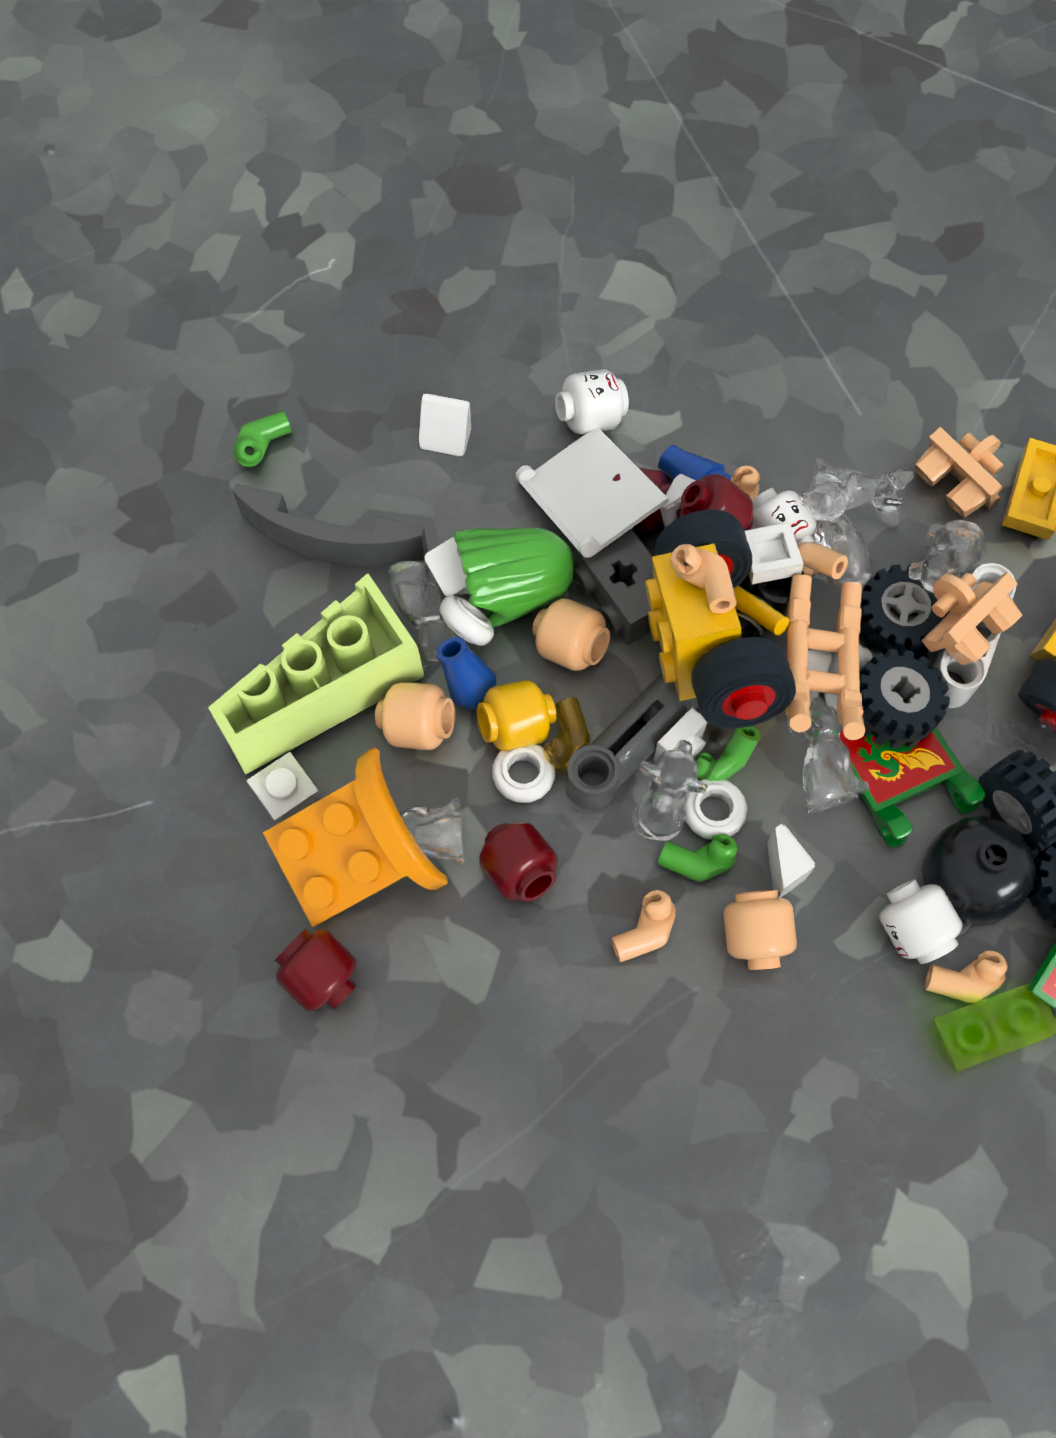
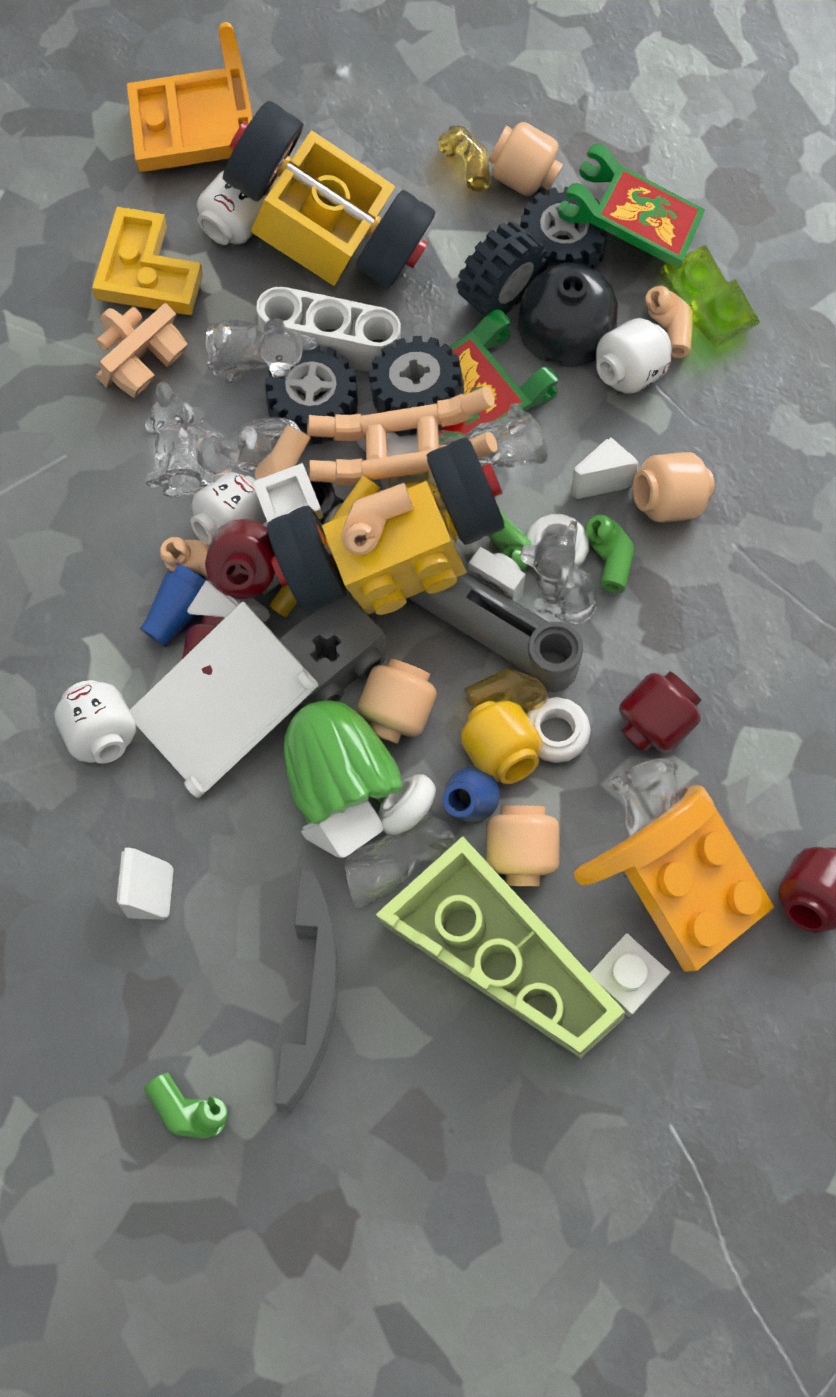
camera: 100 degrees left, 0 degrees up
light nougat arm [611,890,676,963] -> none
light nougat hips [921,572,1022,666] -> none

